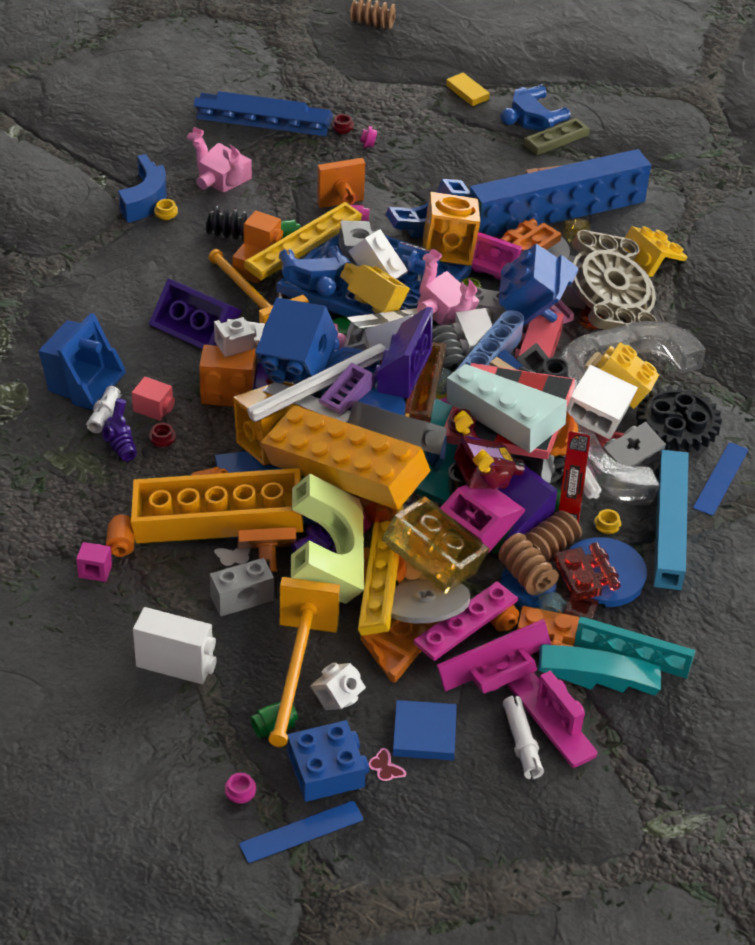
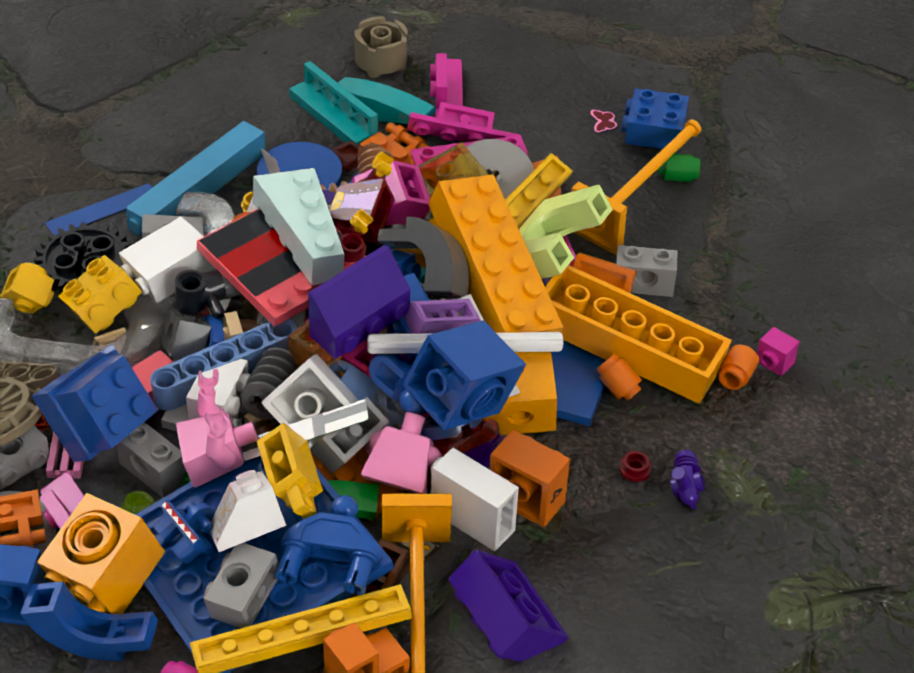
camera: 150 degrees left, 0 degrees up
blue piece [39,313,126,410] -> none
white pin [86,386,122,433] -> none
coral brick [132,377,175,421] -> none
white brick [133,607,216,684] -> none
white brick [214,317,257,357] -> none
dark pink plate [225,773,256,803] -> none
blue sticker [239,801,364,863] -> none
white brick [310,662,366,710] -> none
blue tile [393,700,457,761] -> none
white pin [503,696,544,779] -> none
clear red plate [554,542,621,601] -> none
none -> yellow brick [0,263,55,314]
none -> dark tan brick [354,16,408,78]

